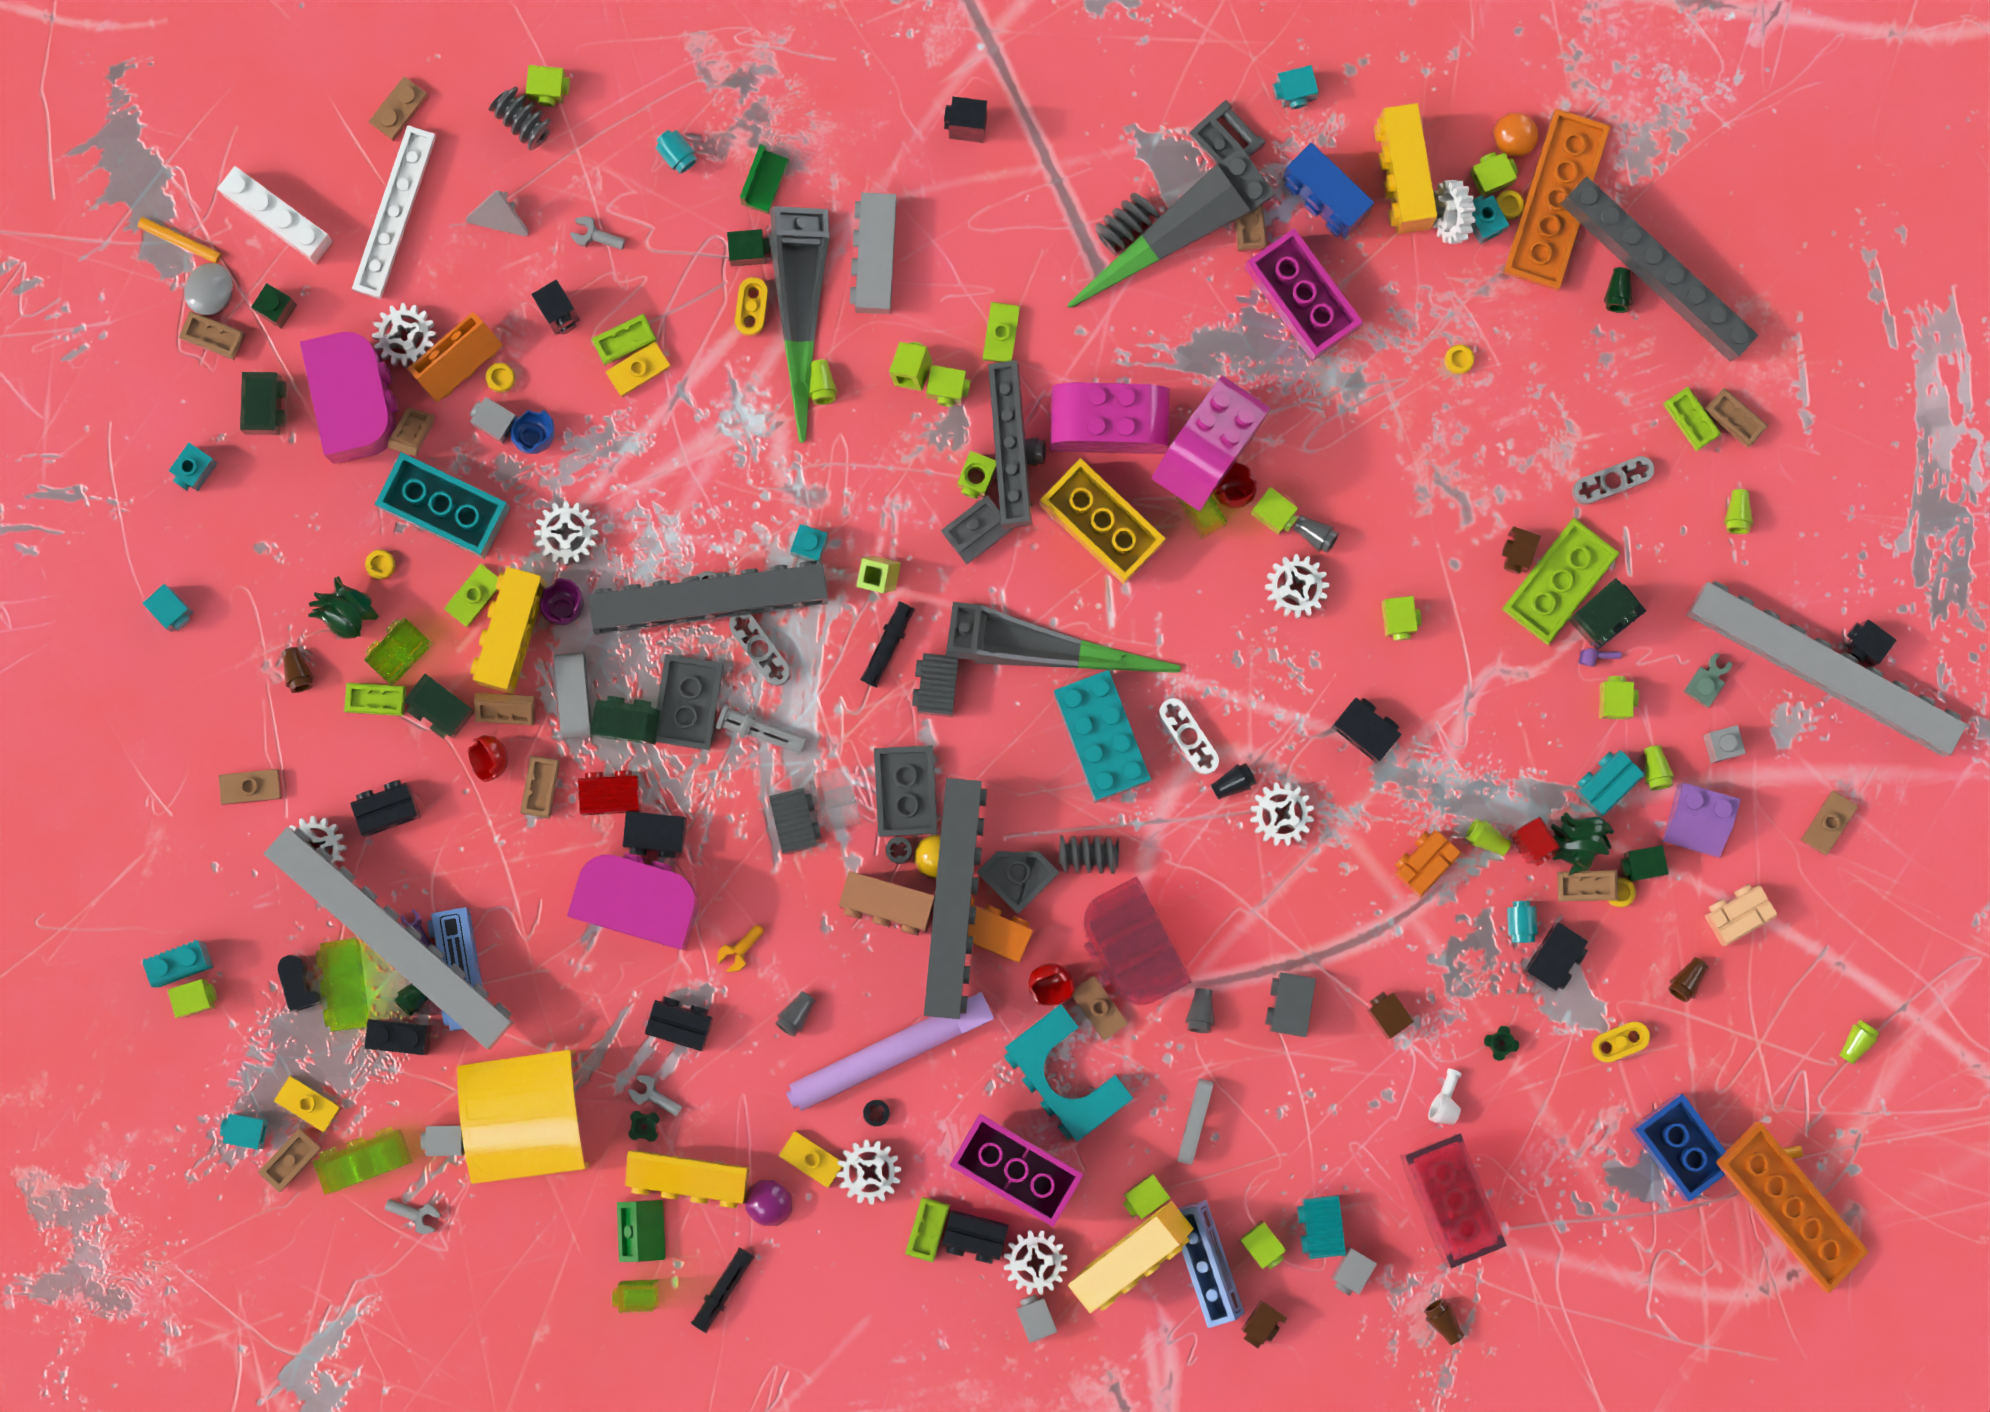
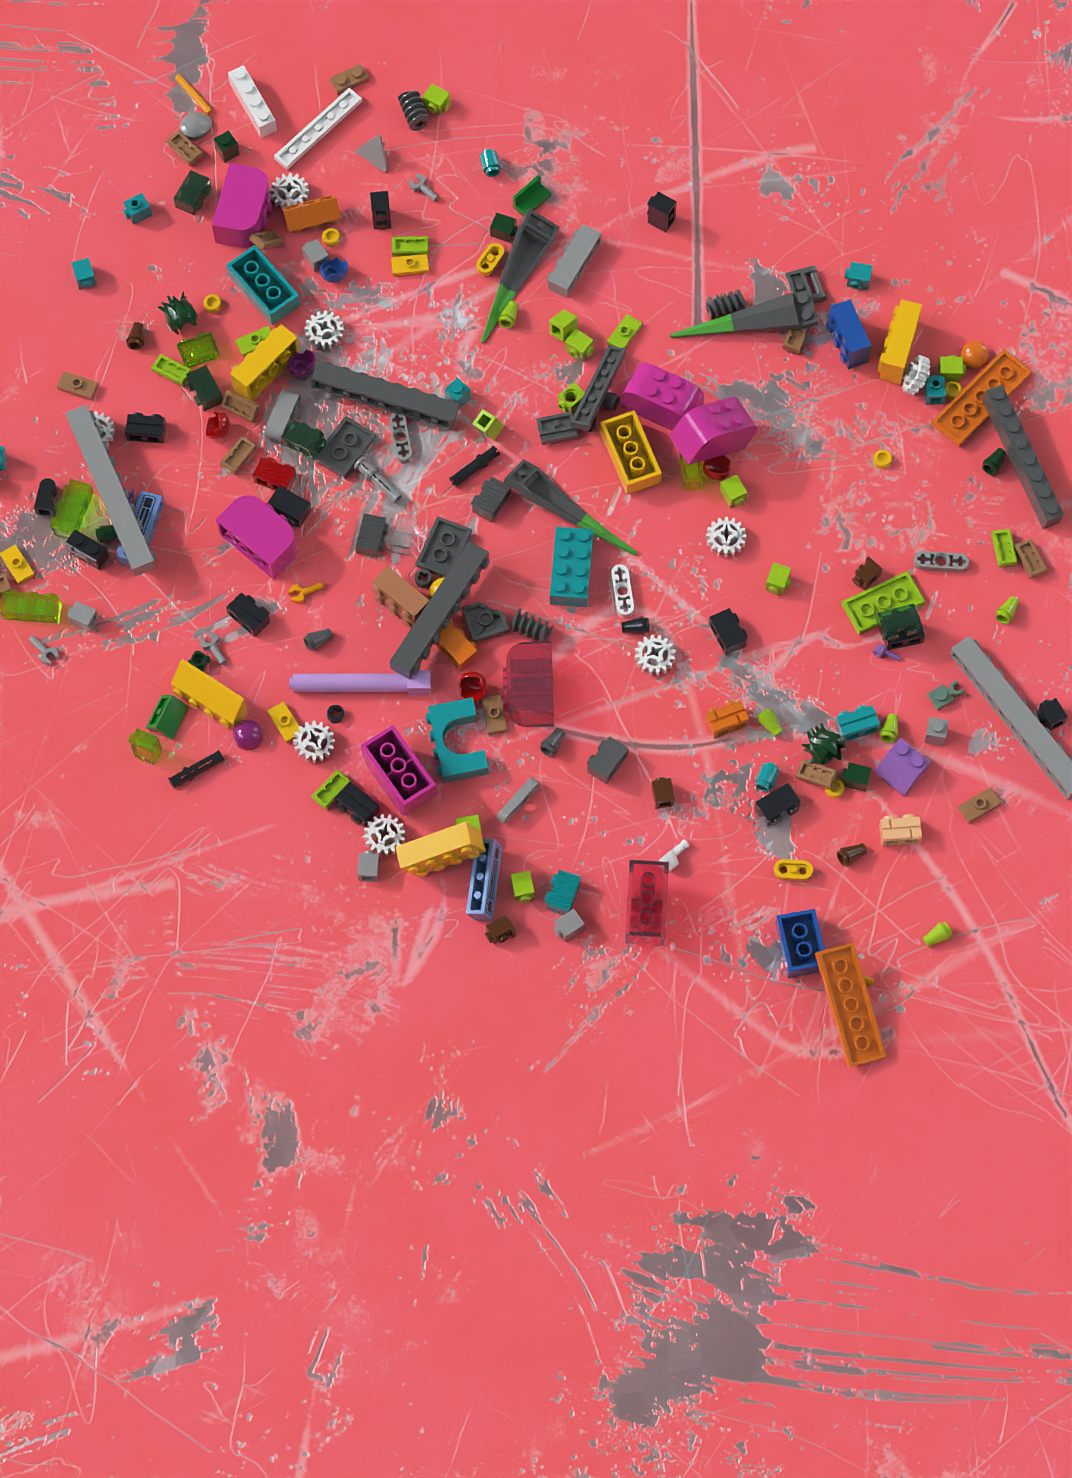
camera: 30 degrees right, 15 degrees down
yellow windscreen [457,1050,590,1184] -> none
dark pink brick [1245,228,1363,362] -> none
dark grey cone [1293,515,1339,553] -> none
reddish brown cone [1424,1299,1464,1345] -> none
dark green plate [1484,1026,1519,1061] -> none
red brick [1509,817,1559,866] -> none
lime brick [1599,676,1639,720] -> none

